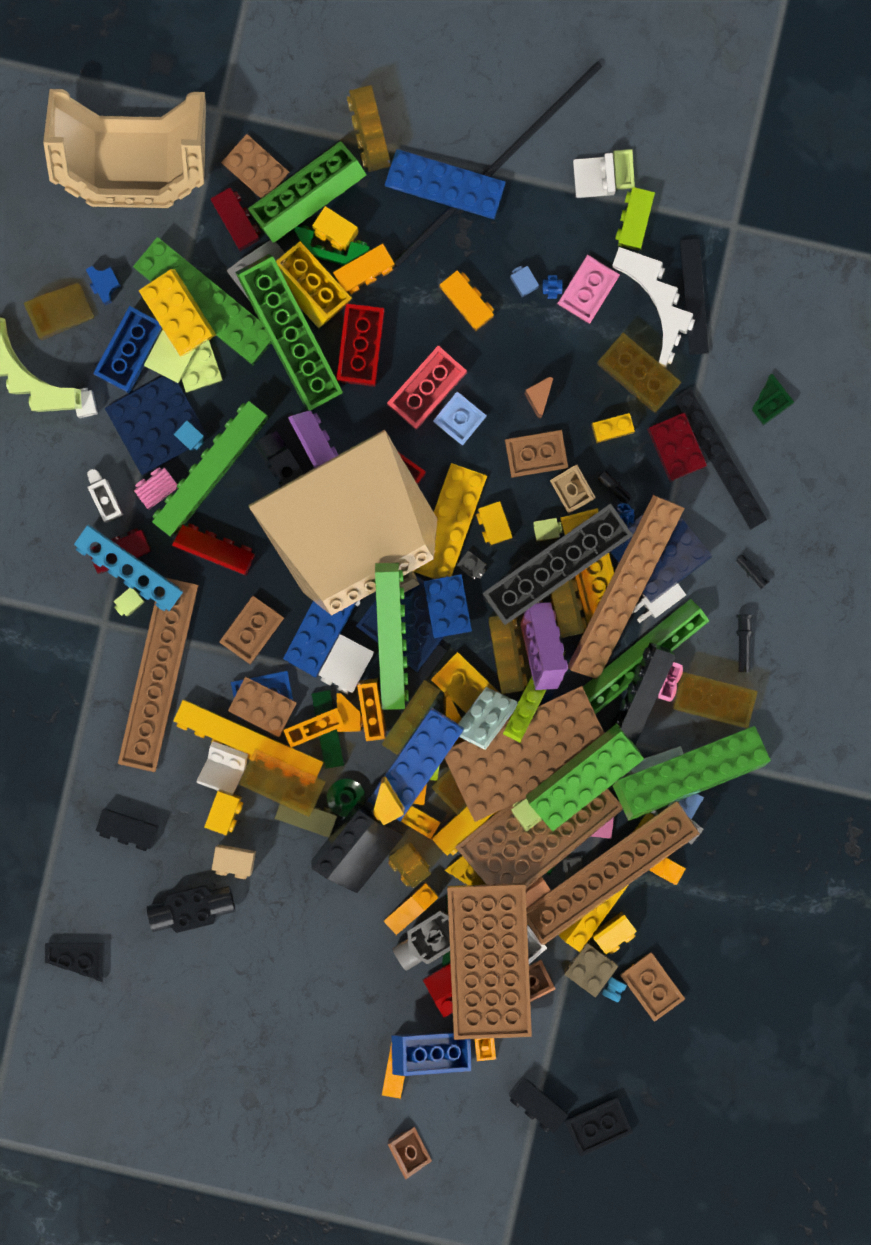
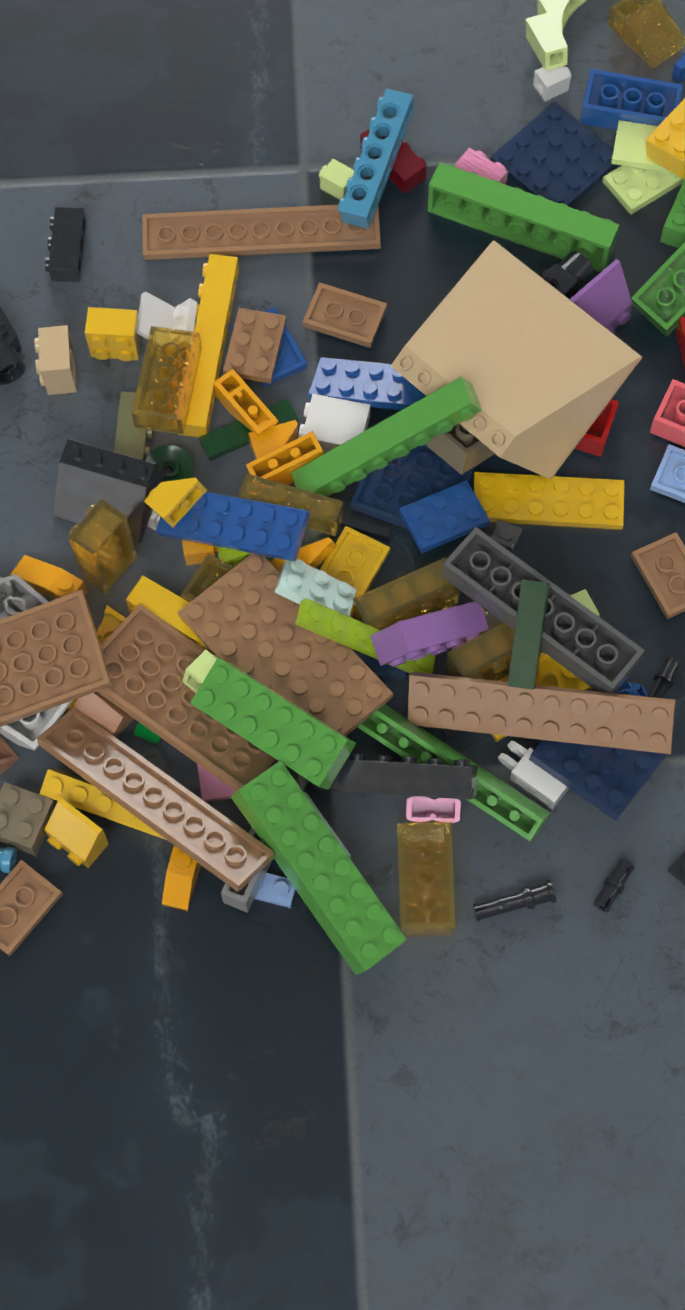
camera: 75 degrees right, 20 degrees down
white hinge [87,469,124,523] -> none
red slope [172,523,255,576] -> none
dark azure brick [174,421,205,452] -> none
yellow plate [401,805,441,839] -> none
yellow brick [476,501,513,546] -> none
tan slope [550,465,595,514] -> none
none -> dark green tile [507,580,550,690]

